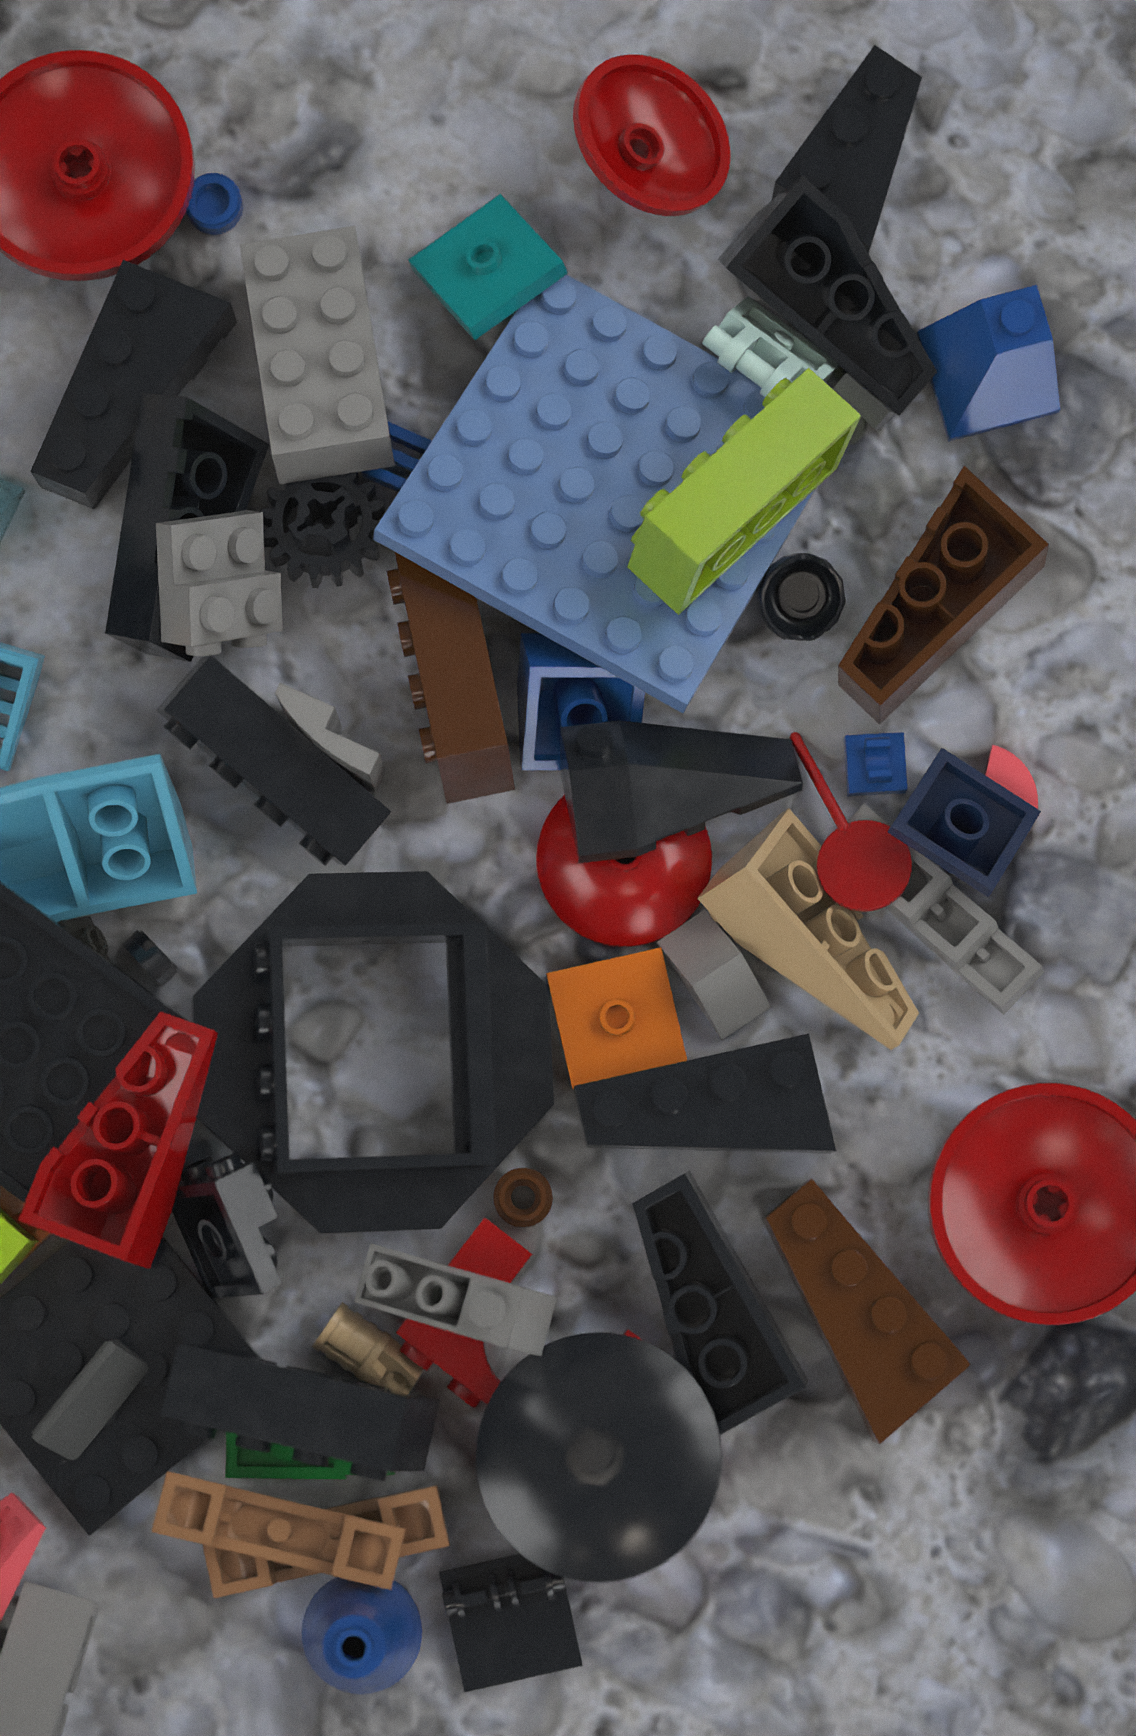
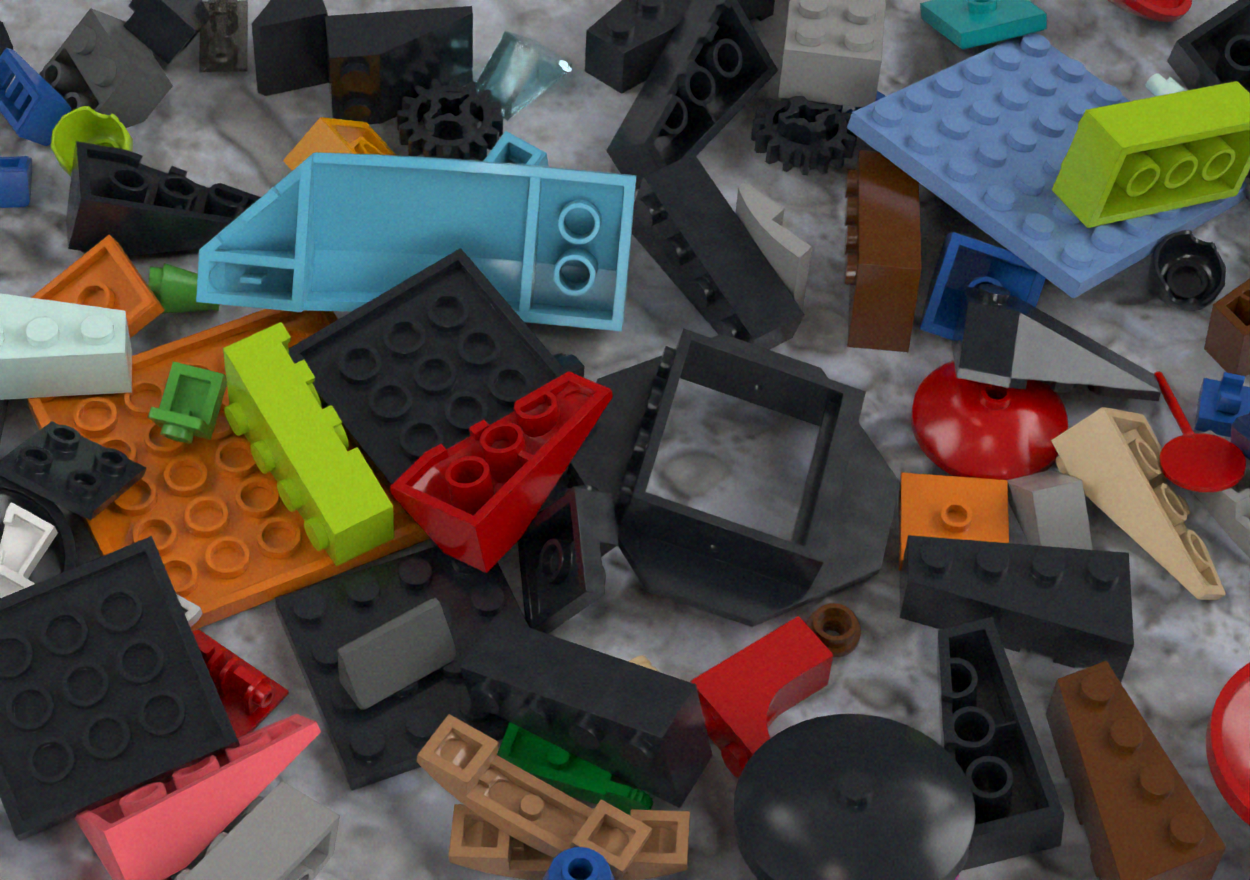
camera: 15 degrees right, 30 degrees down
light grey plate [156,510,283,656] -> none
light grey slope [354,1244,558,1356] -> none

